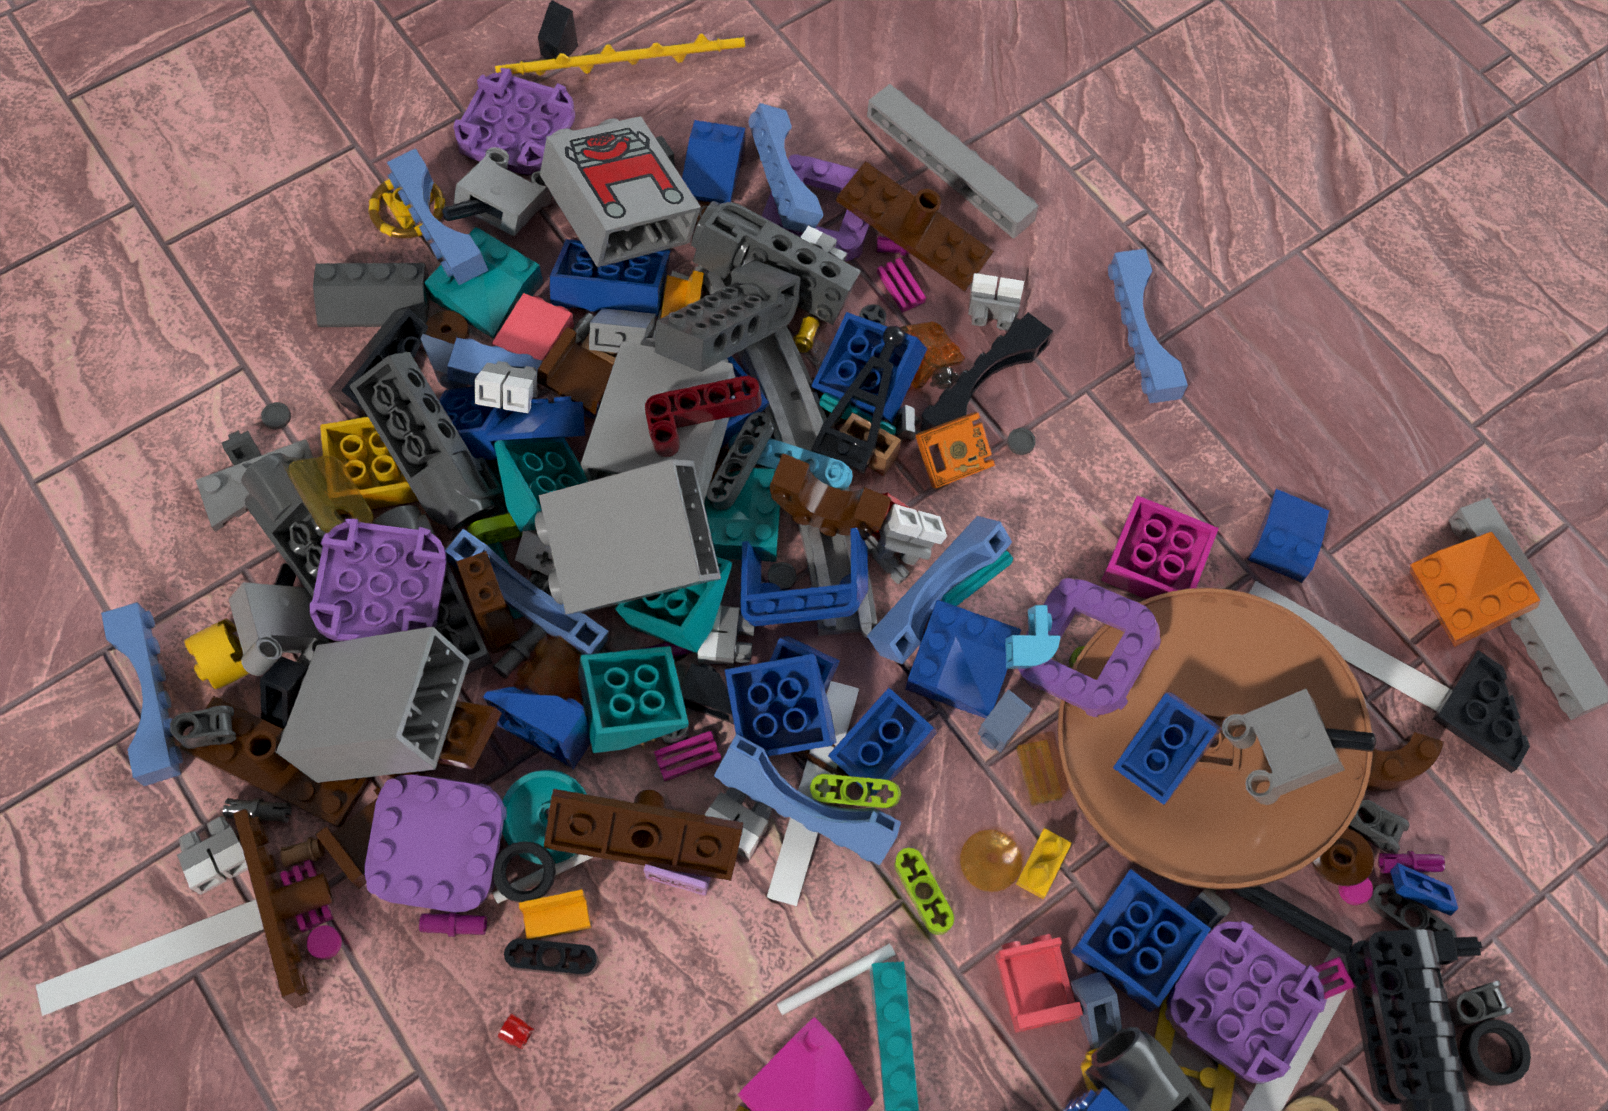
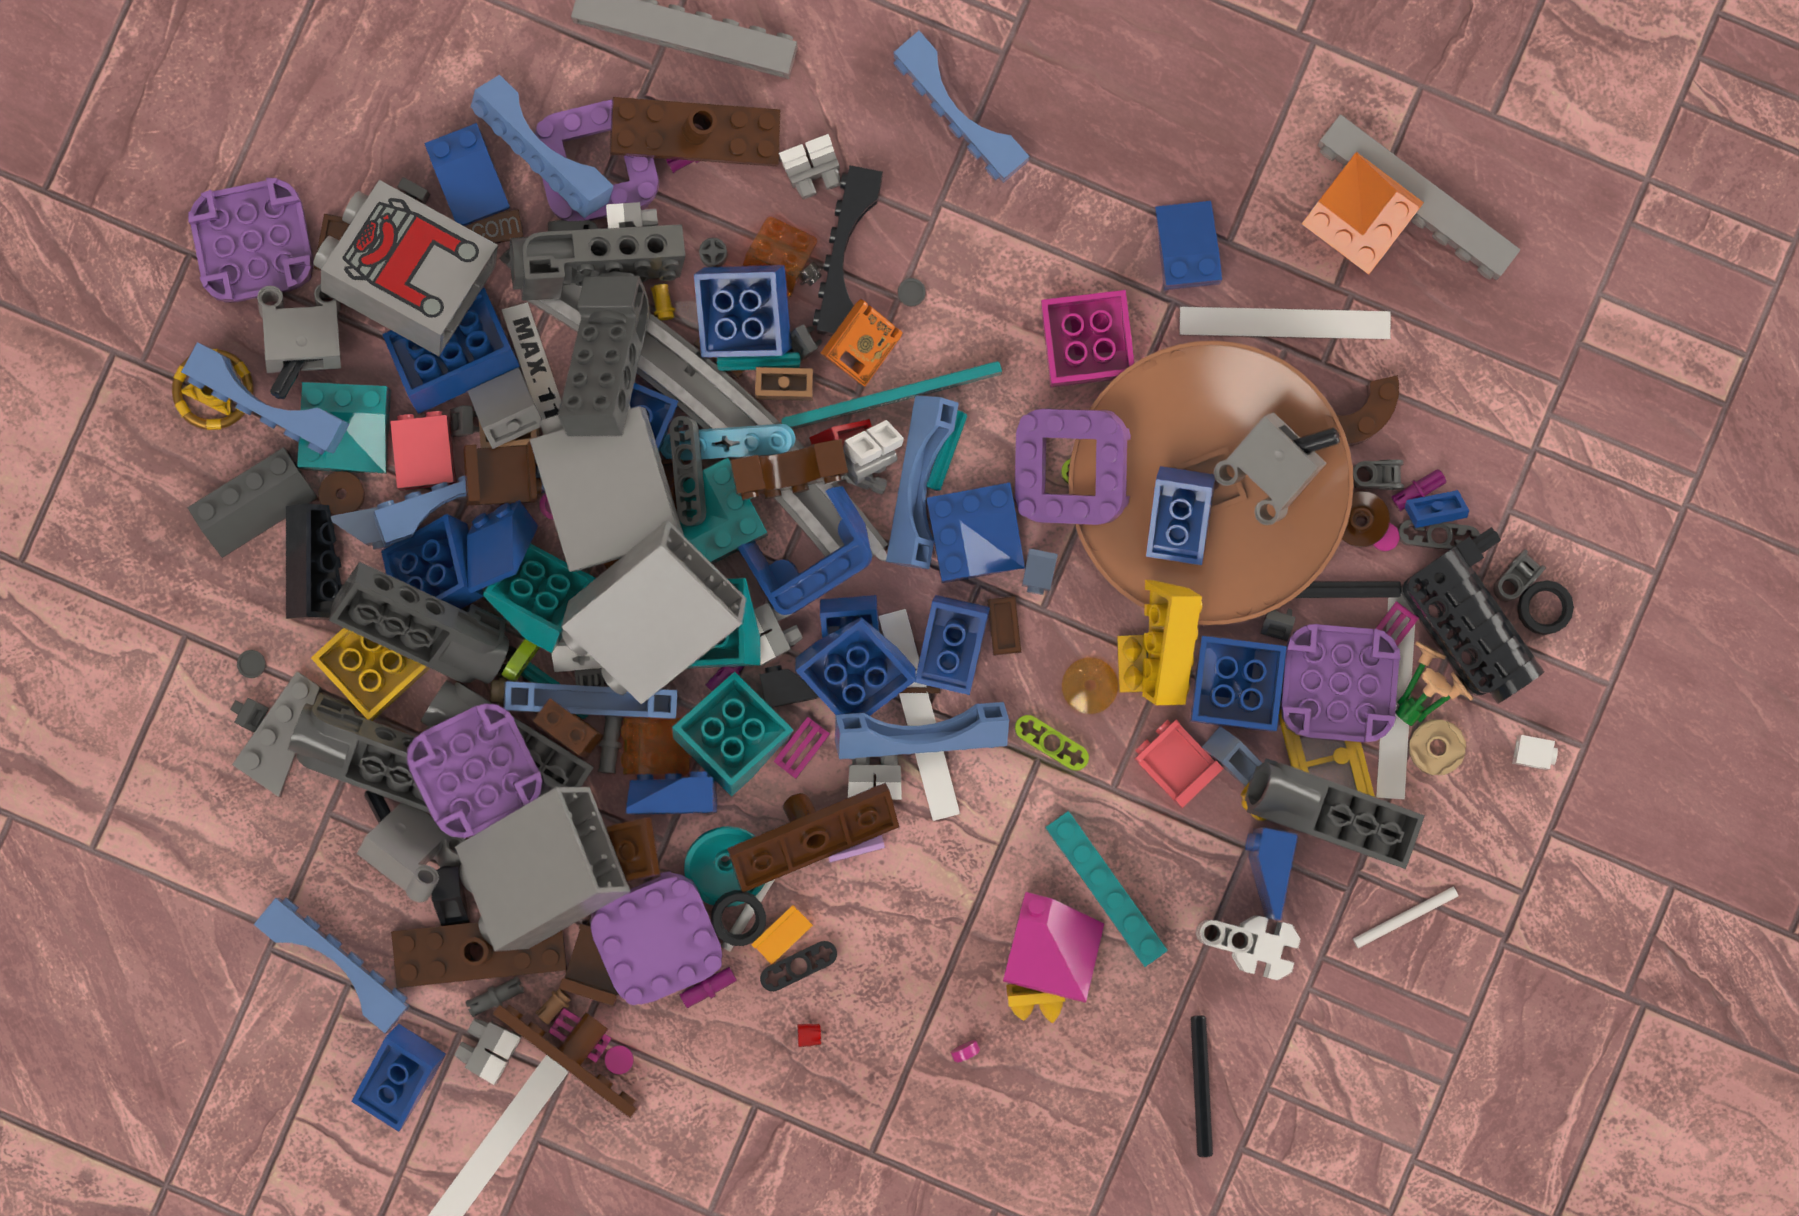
camera: 25 degrees left, 20 degrees up
dark grey piece [170,706,236,749] -> none
yellow brick [184,618,250,689] -> none
clear yellow piece [287,456,373,533] -> none
white hips [475,361,537,413] -> none
yellow plant [495,34,745,75] -> none
black slope [537,0,578,60] -> none
dark red beam [645,376,762,457] -> none
light orange panel [660,270,704,319] -> none
dark grey piece [768,562,796,591] -> none
white bar [776,943,895,1016] -> none
lime beam [810,774,901,808] -> none
black plate [811,325,905,474] -> none
dark pink tile [877,258,926,313] -> none
medium azure brick [1005,605,1060,669] -> none
clear yellow tile [1016,740,1063,806] -> none
black plate [1433,650,1530,773] -> none
none -> blue slope [351,1024,446,1132]
none -> teal tile [781,361,1002,430]
none -> reddish brown tile [987,596,1021,656]
none -> yellow wedge [1142,580,1202,705]
none -> plant [1395,641,1473,726]

